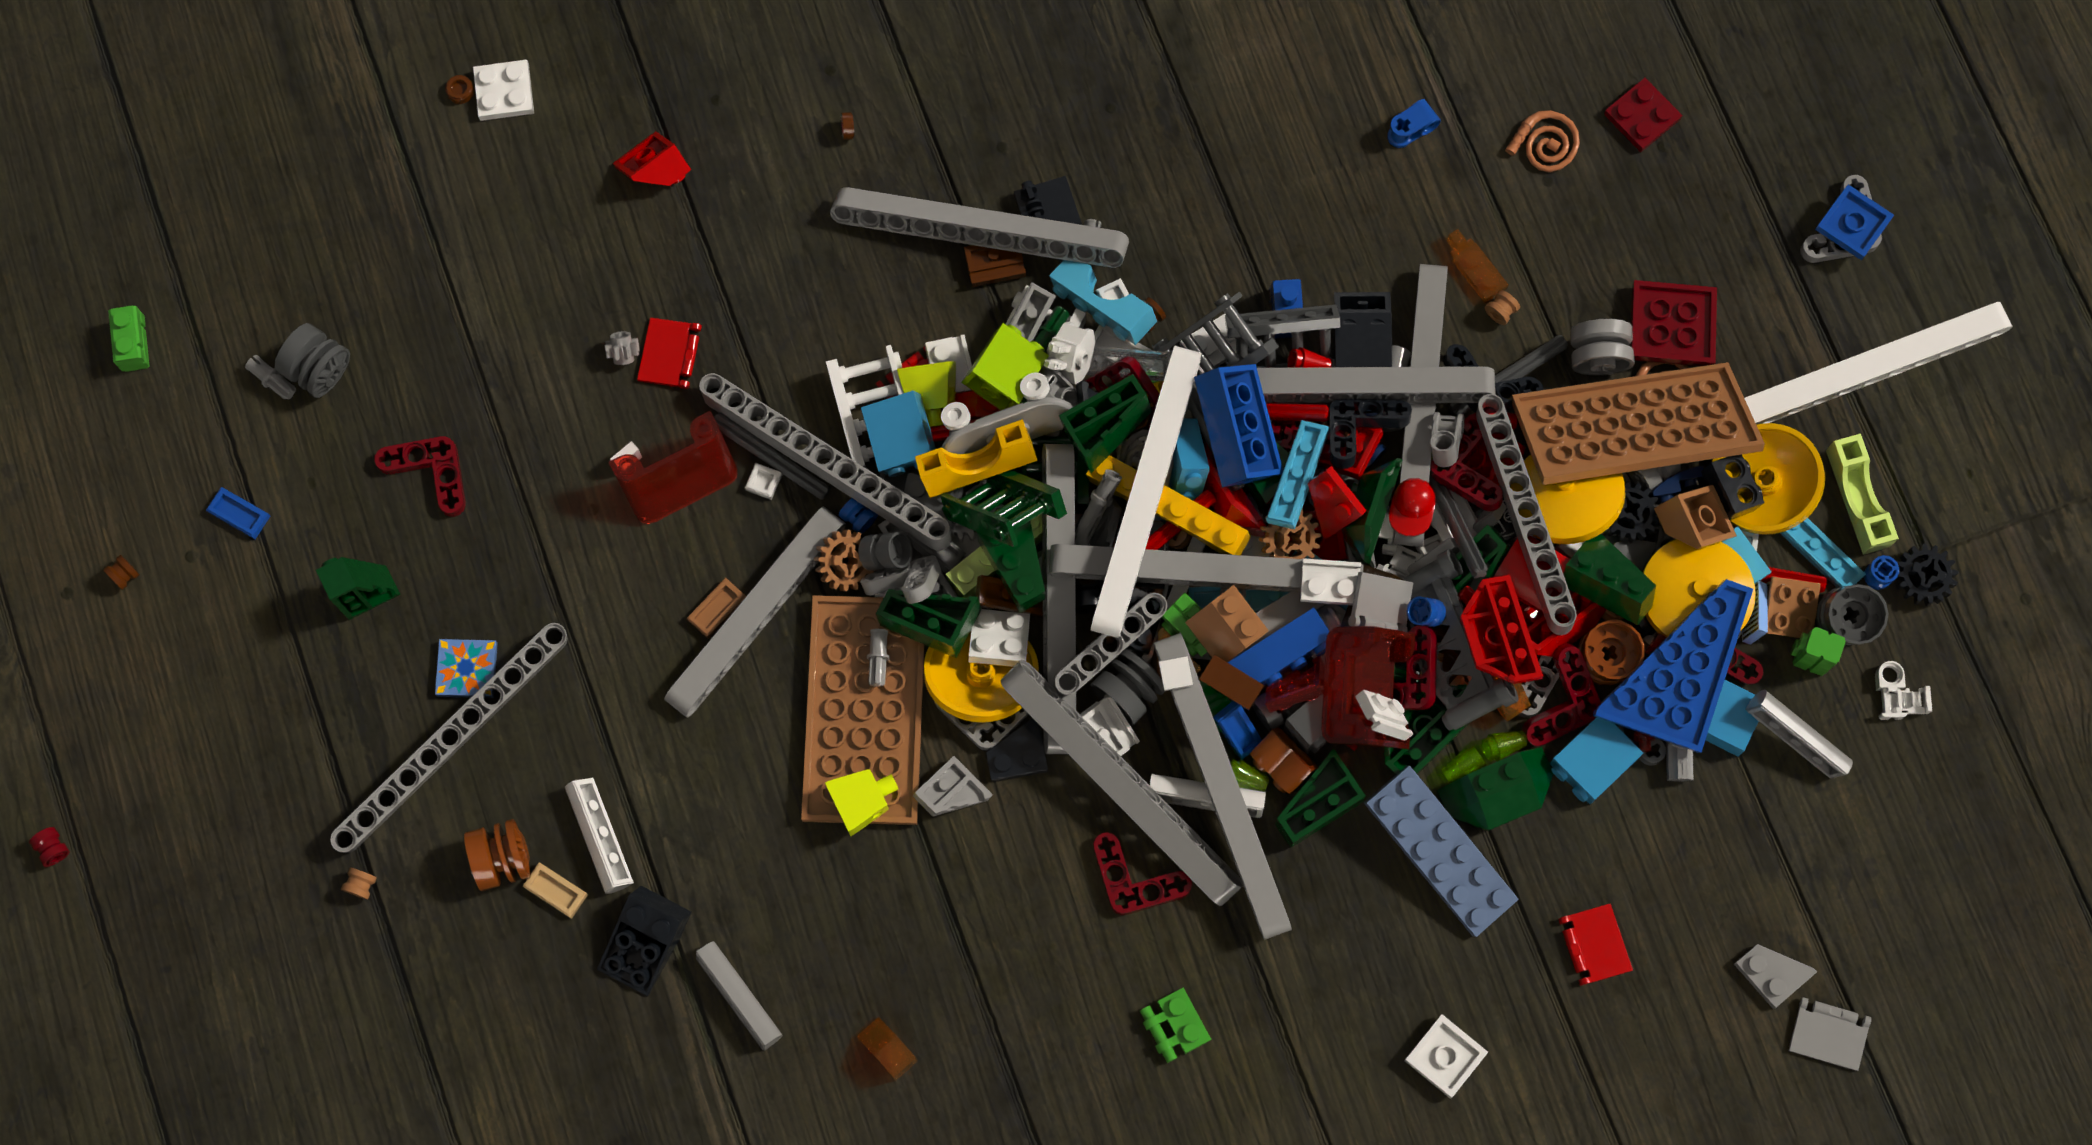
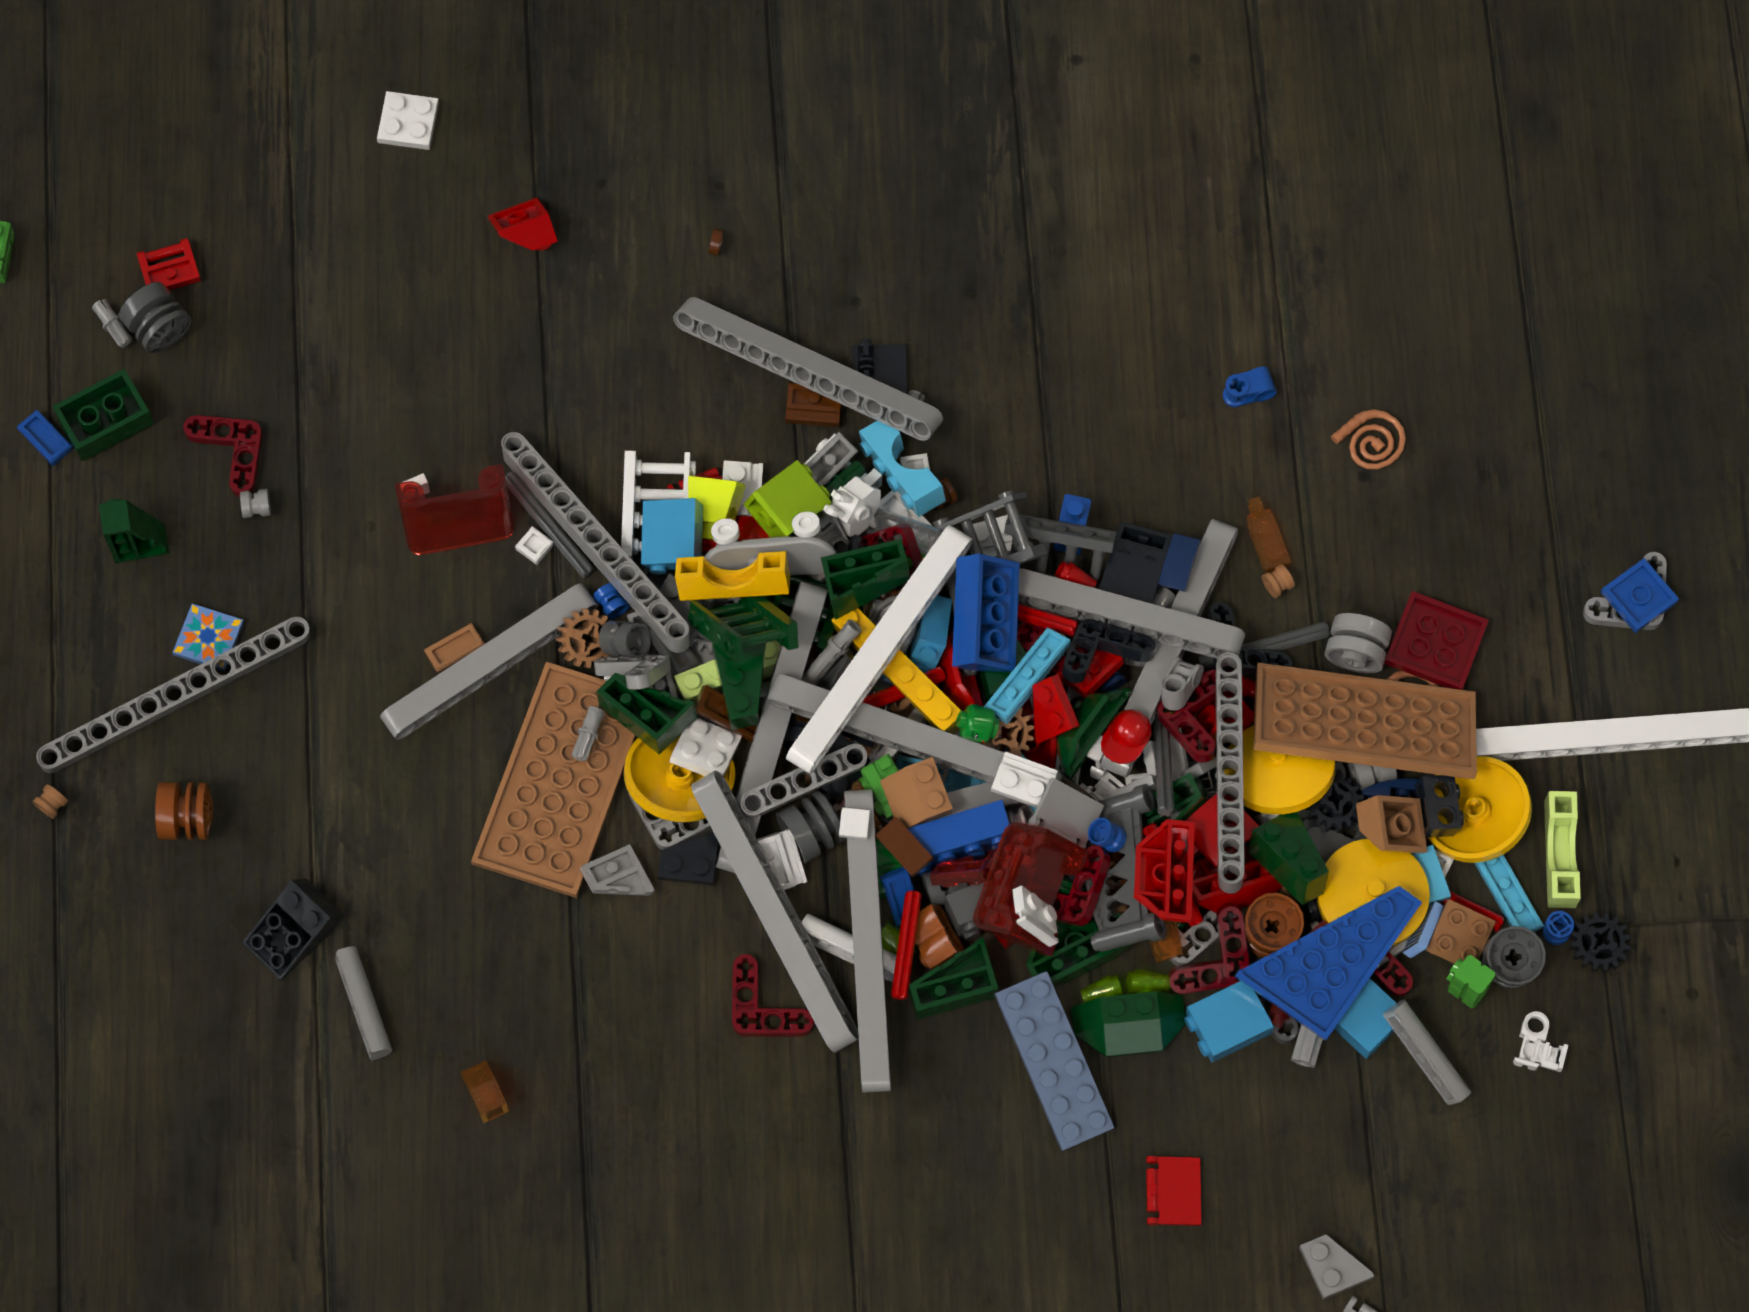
camera: 15 degrees right, 5 degrees down
reddish brown tile [445,75,474,104] -> none
tan tile [523,862,588,919] -> none
white brick [565,778,634,894] -> none
light grey gear [605,331,640,365] -> none
red piece [637,317,702,389] -> none
neon yellow torso [825,769,899,836] -> none
bright green plate [1140,987,1211,1063] -> none
white plate [1404,1015,1488,1099] -> none
dark red plate [1604,78,1683,152] -> none
none -> dark green brick [52,369,154,461]
none -> red plate [136,238,201,290]
none -> light grey wheel [240,489,271,518]
none -> red axle [891,891,922,1000]
none -> green head [956,704,999,744]
none -> dark blue slope [1158,533,1201,592]

